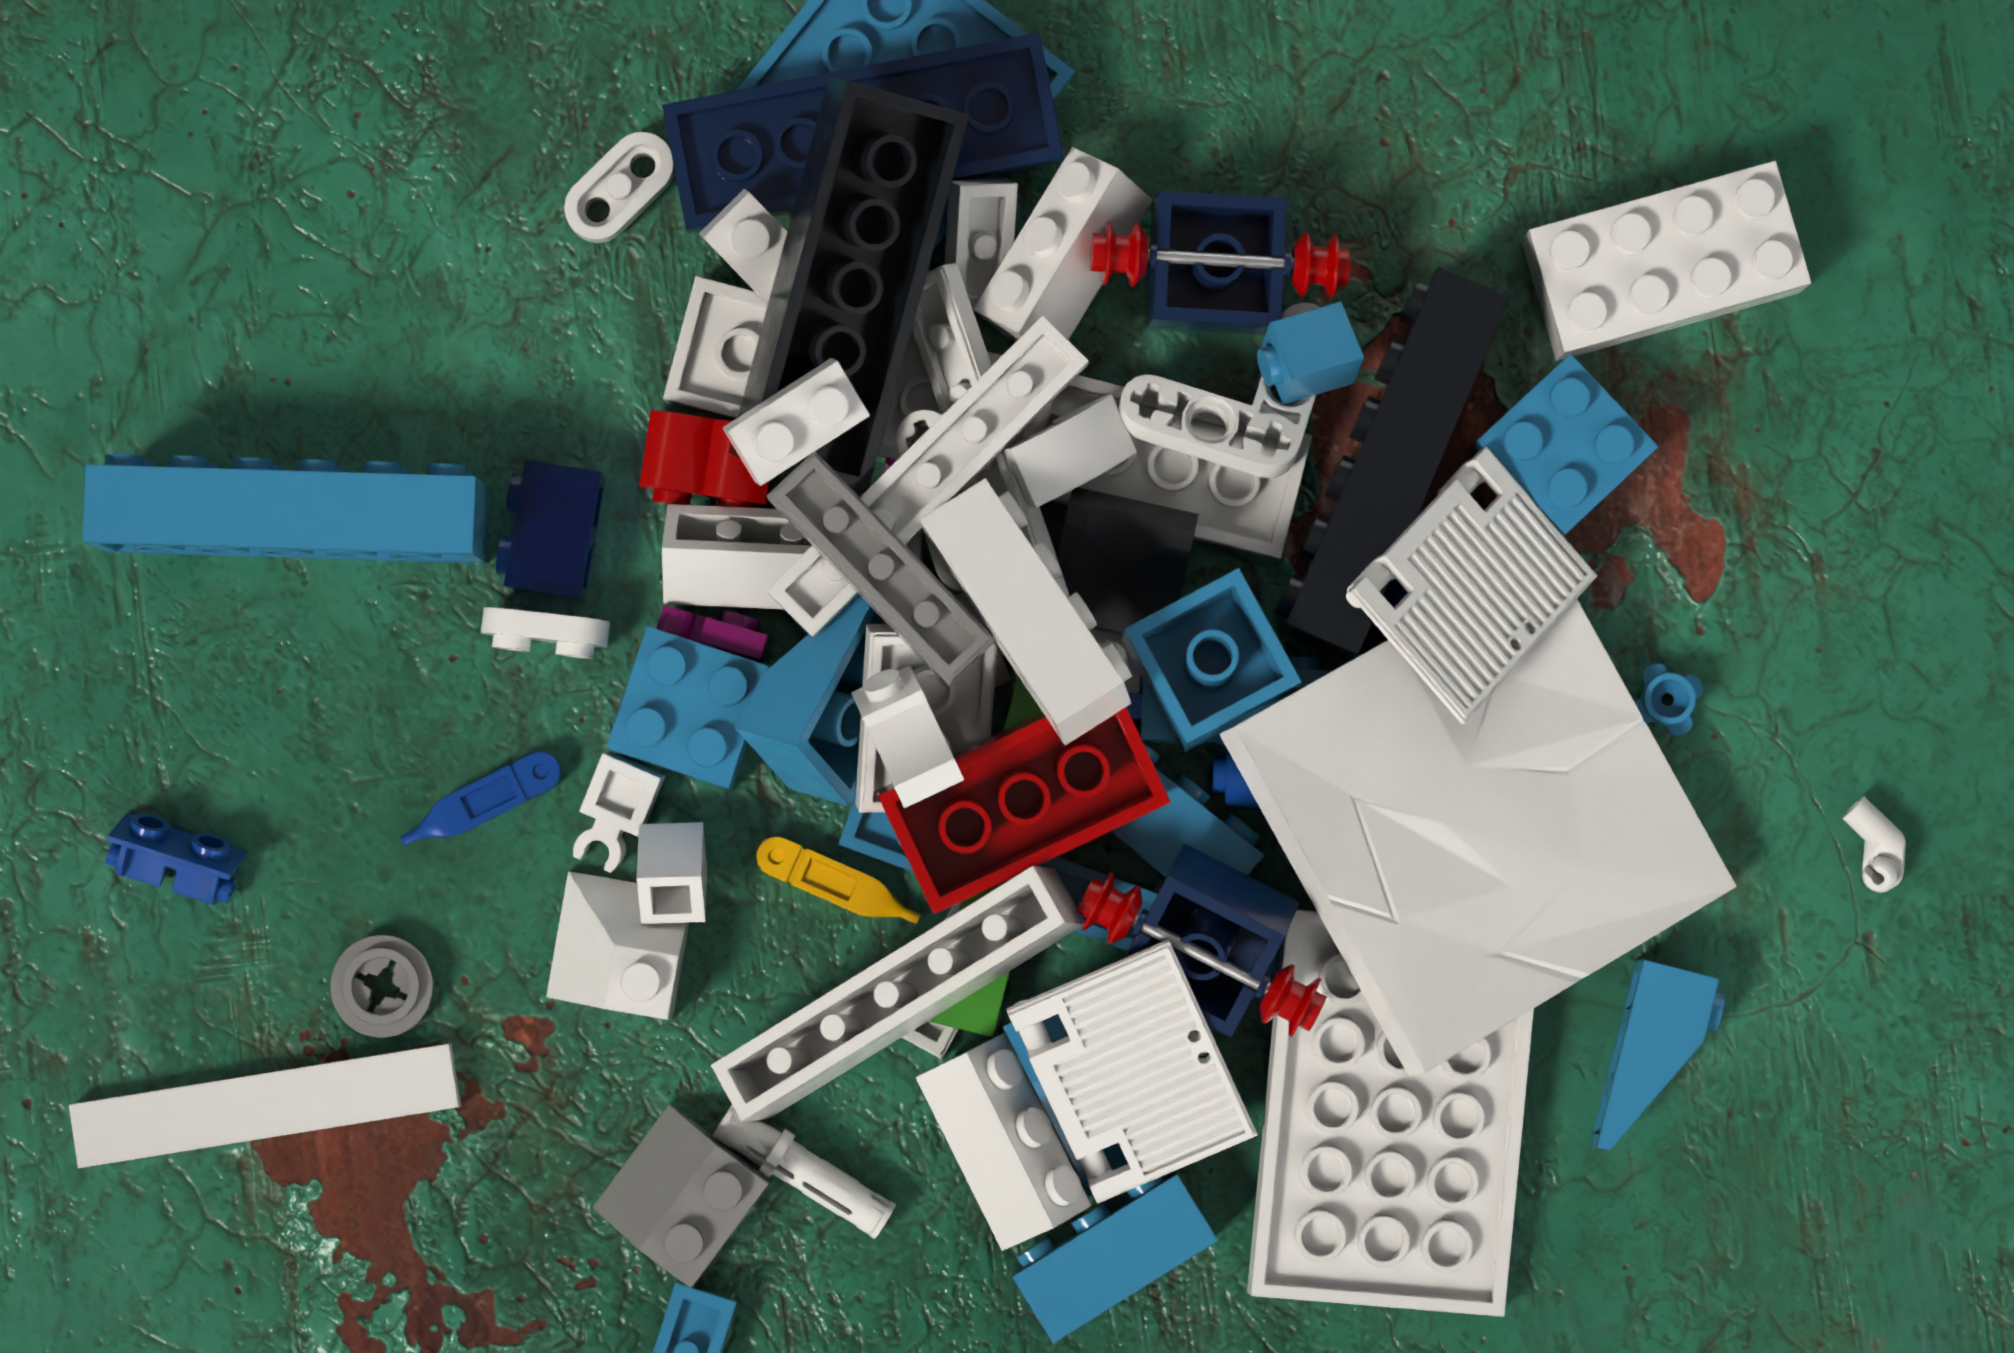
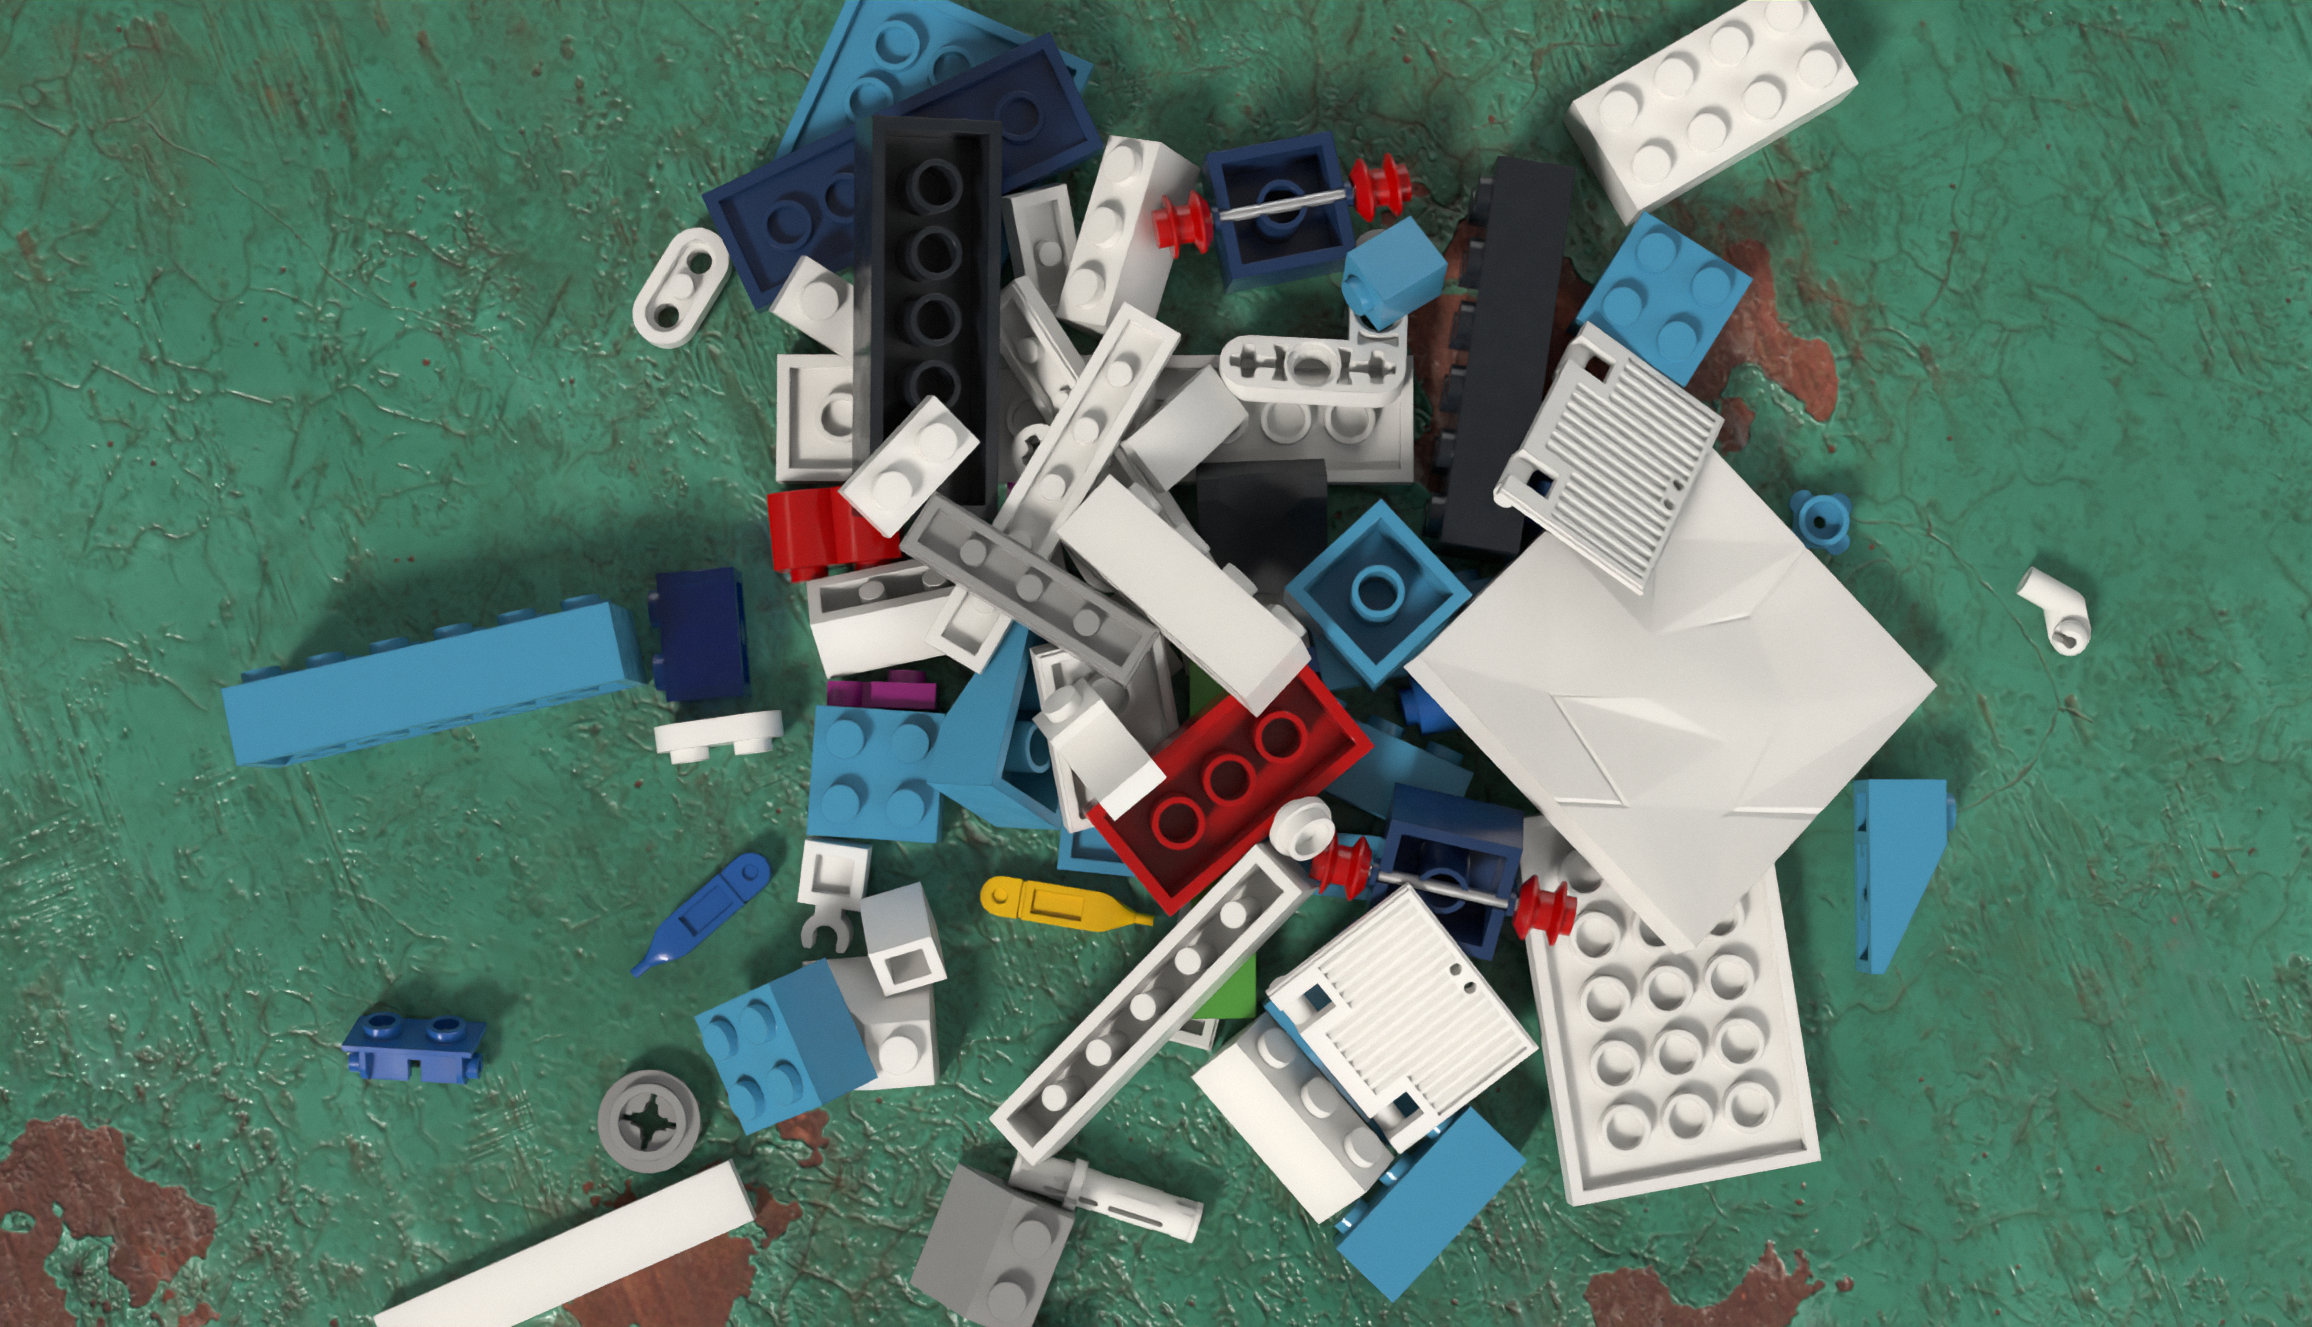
camera: 15 degrees left, 0 degrees up
none -> dark azure brick [694,958,878,1136]
none -> white plate [1269,797,1335,861]

